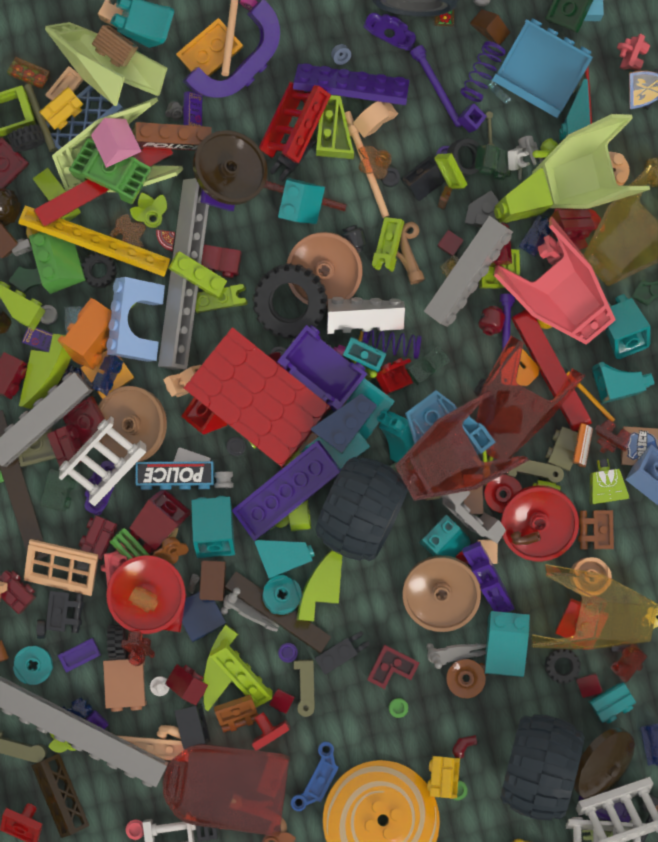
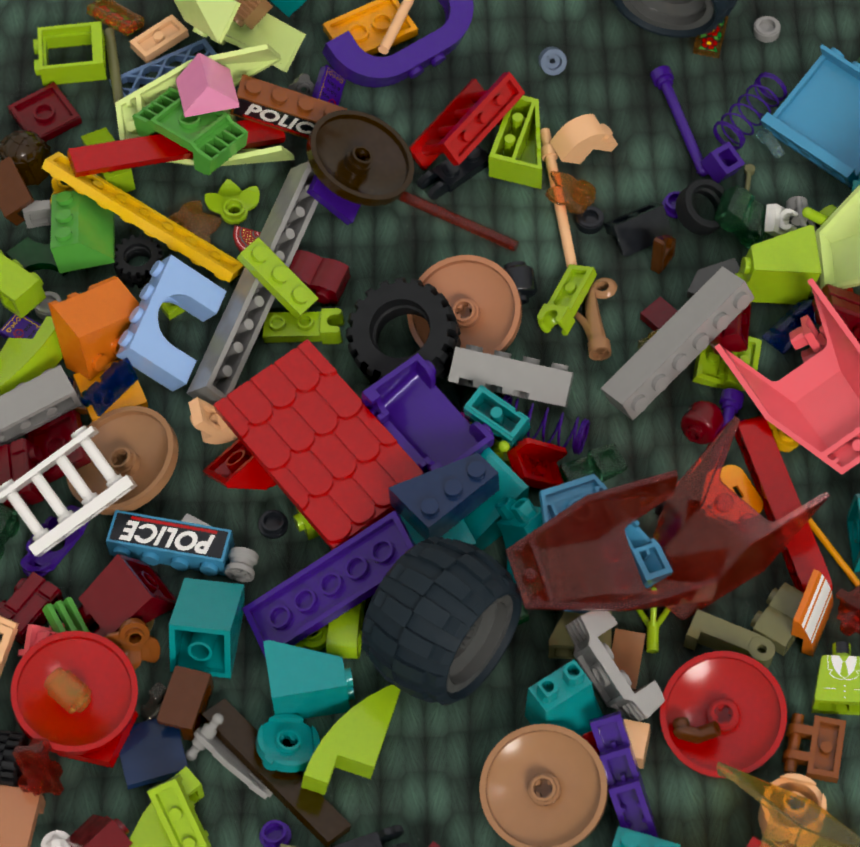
camera: 15 degrees right, 25 degrees down
black tyre [8,125,45,152] -> none
yellow brick [39,87,83,130] -> none
teal slope [278,178,325,224] -> none
dark purple plate [293,63,409,105] -> none
dark purple piece [363,13,416,50] -> none
lime tile [434,153,467,189] -> none
reddish brown slope [470,9,510,45] -> none
red dish [484,475,522,513] -> none

